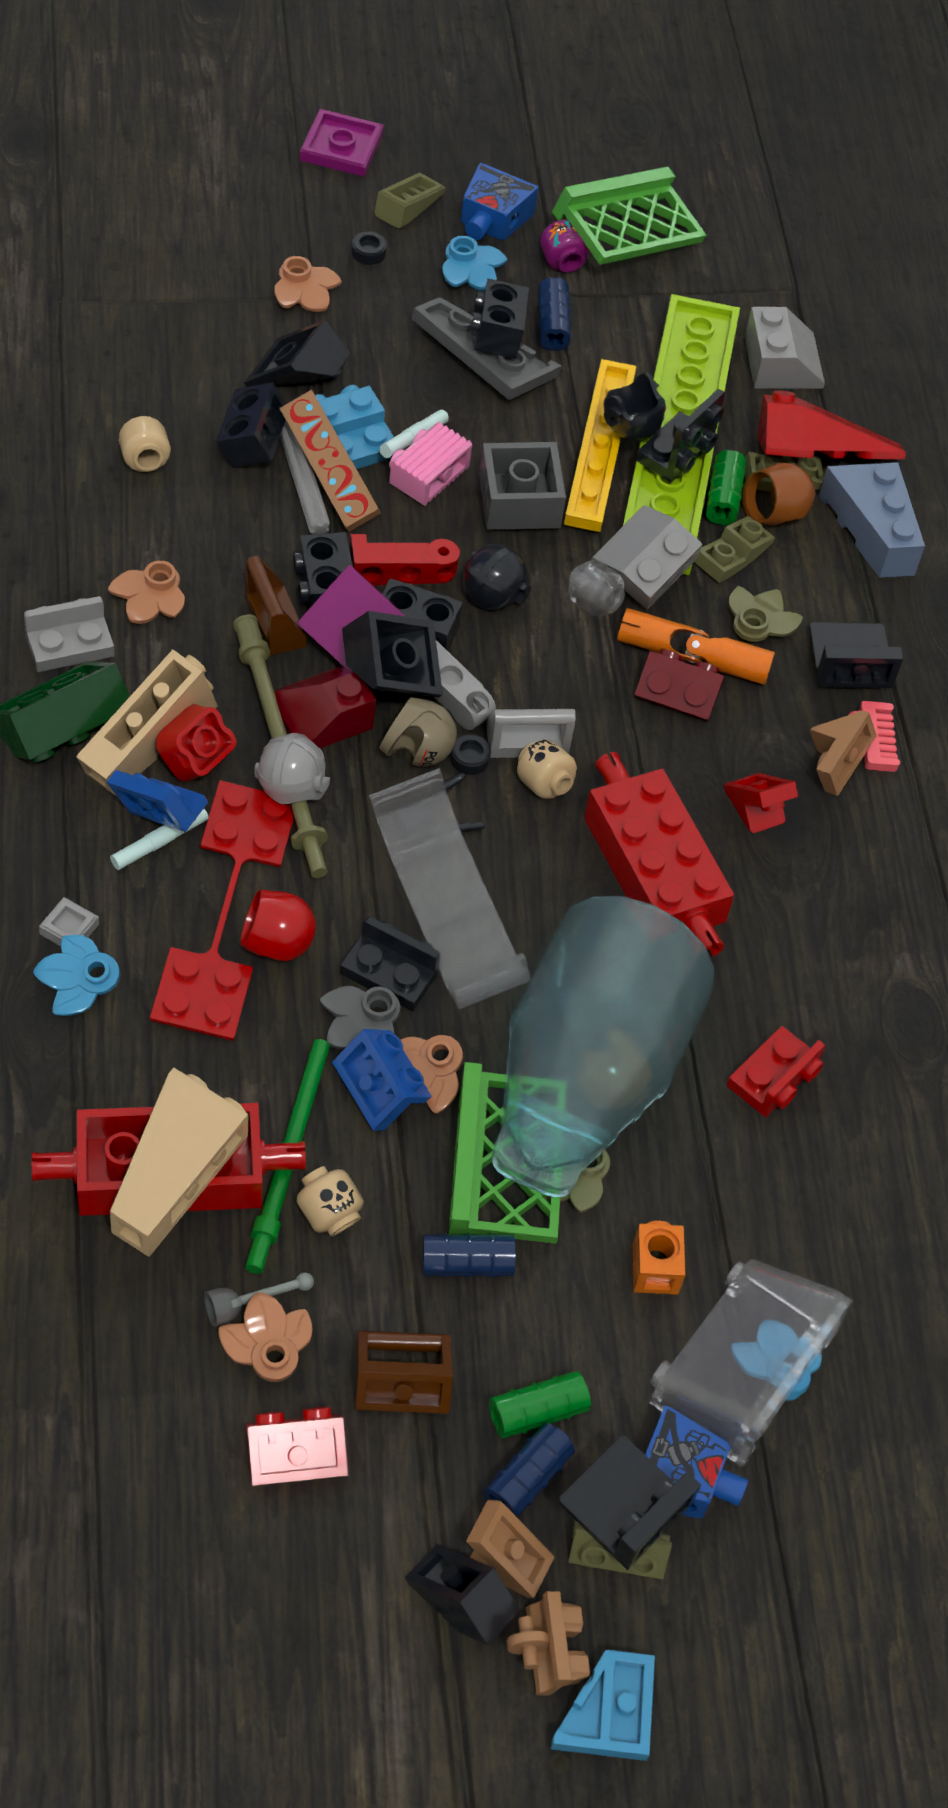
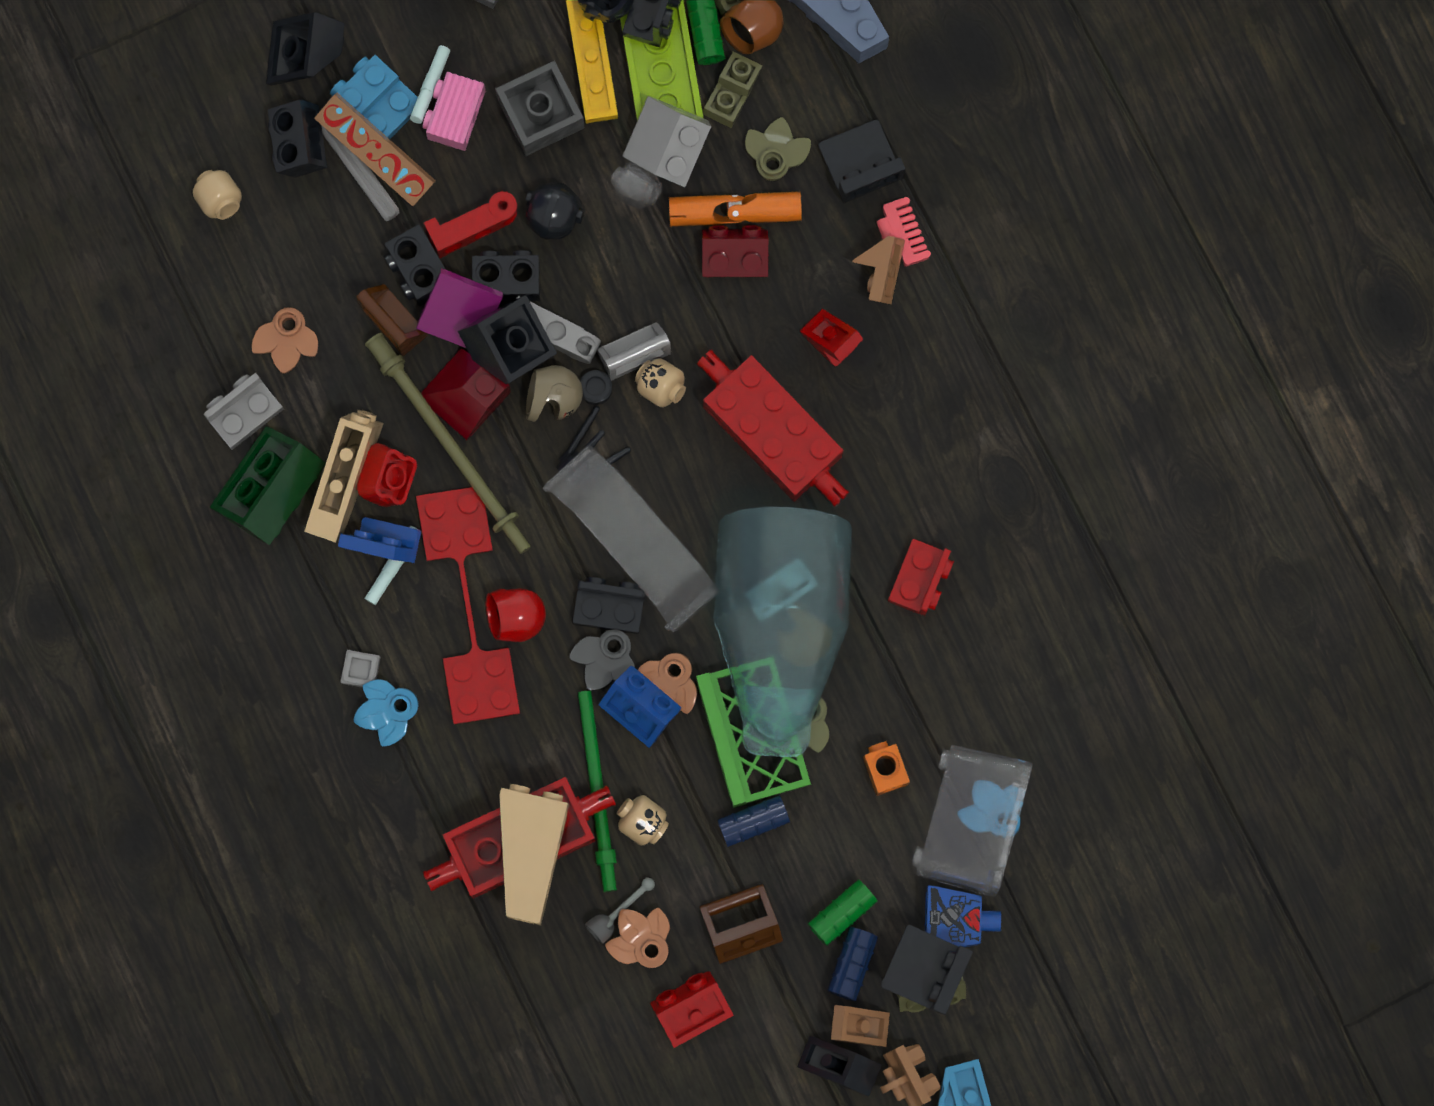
camera: 15 degrees left, 25 degrees up
light grey cap [255,733,330,804] -> none

